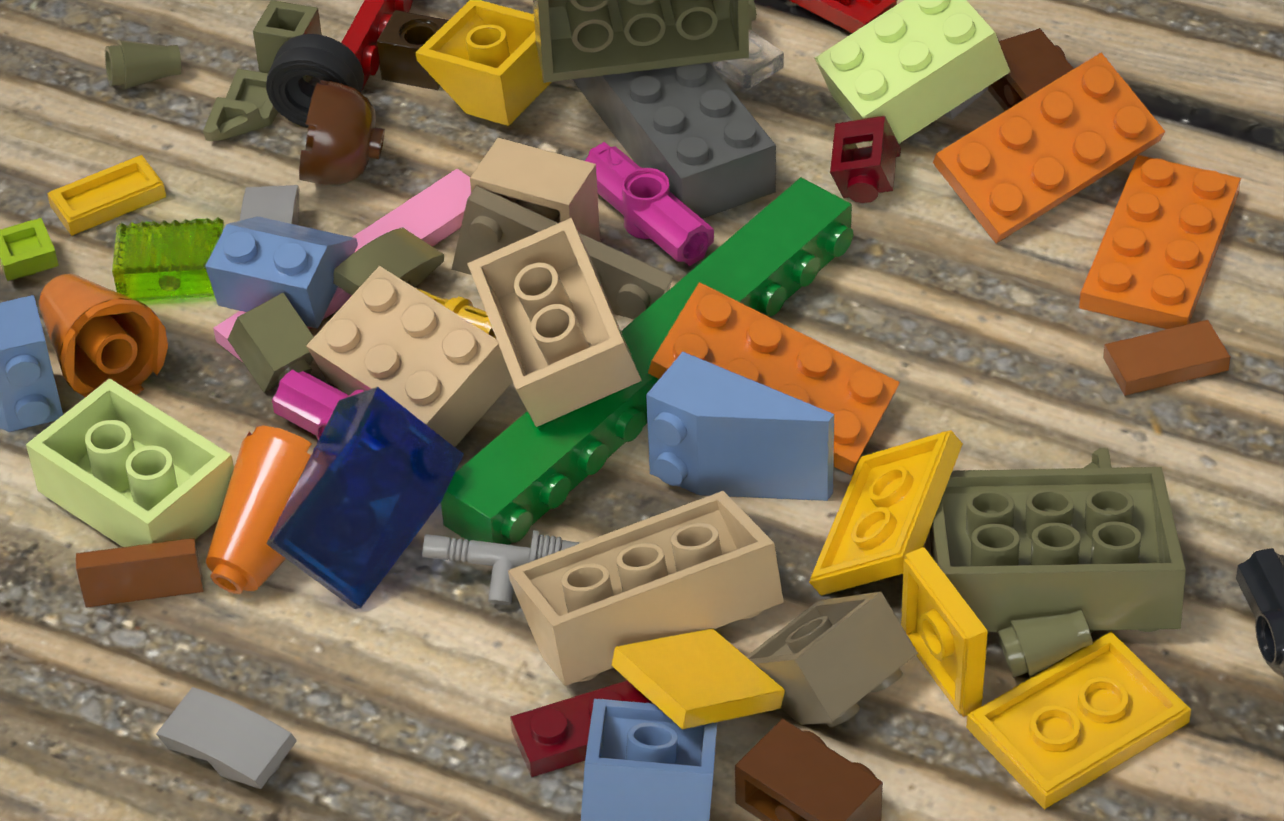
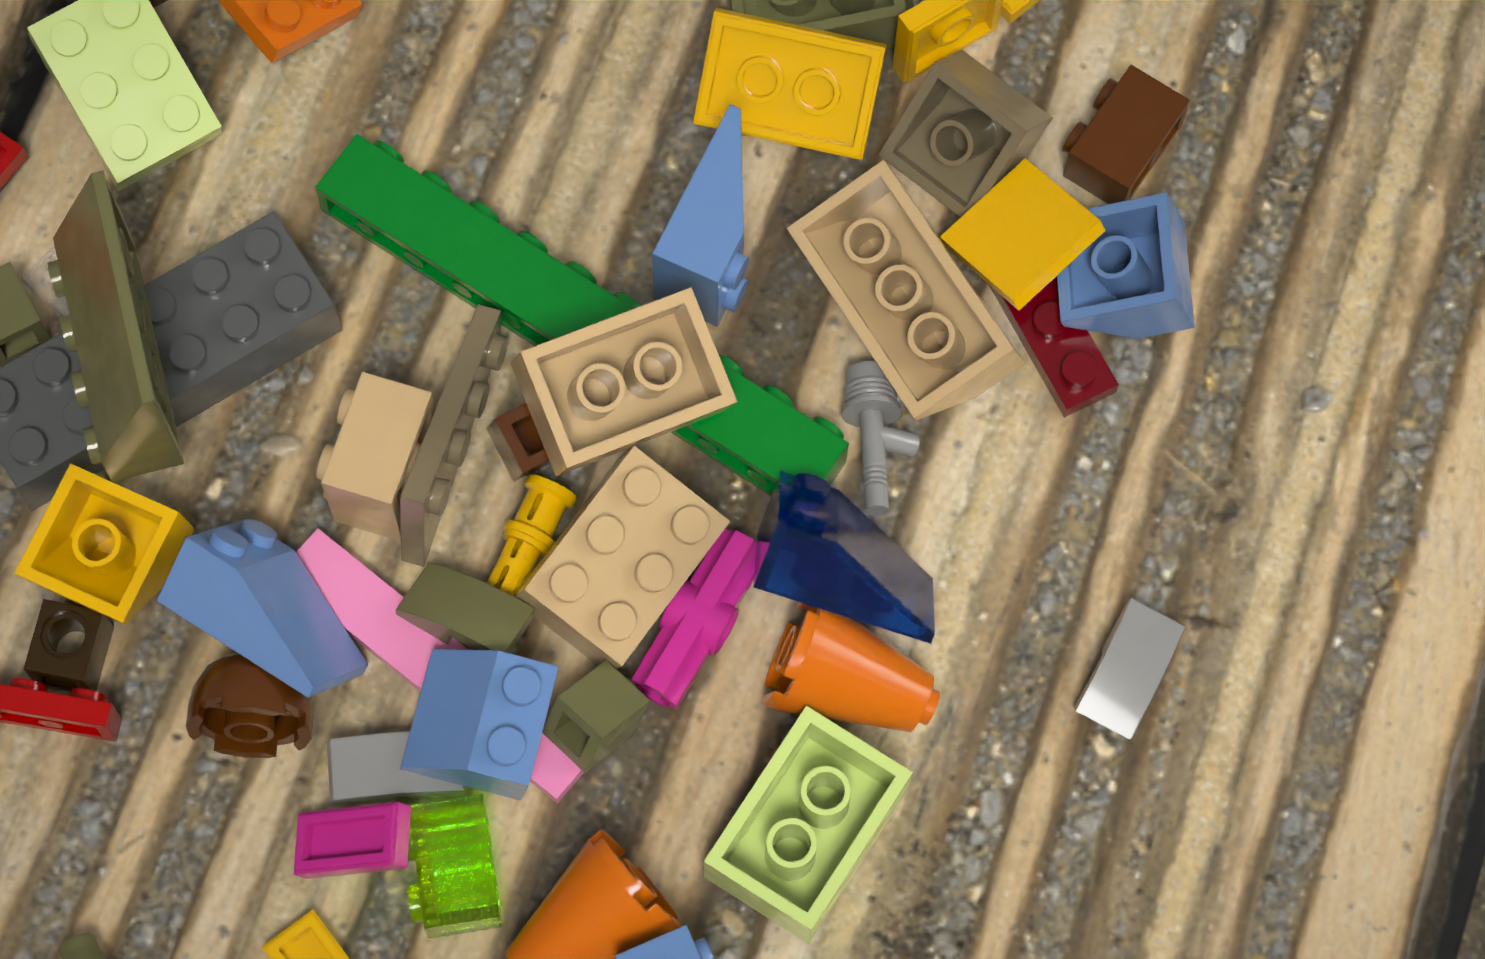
camera: 100 degrees left, 25 degrees up
dark orange tile [76,538,203,608] -> none
olive slope [203,69,278,142] -> none
olive brick [253,0,322,83] -> none
black tyre [266,34,364,128] -> none
dark pink piece [585,142,714,266] -> none
orange plate [648,282,900,475] -> none
dark red brick [830,116,901,203] -> none
none -> medium blue slope [157,519,368,698]
none -> dark pink tile [293,802,411,879]

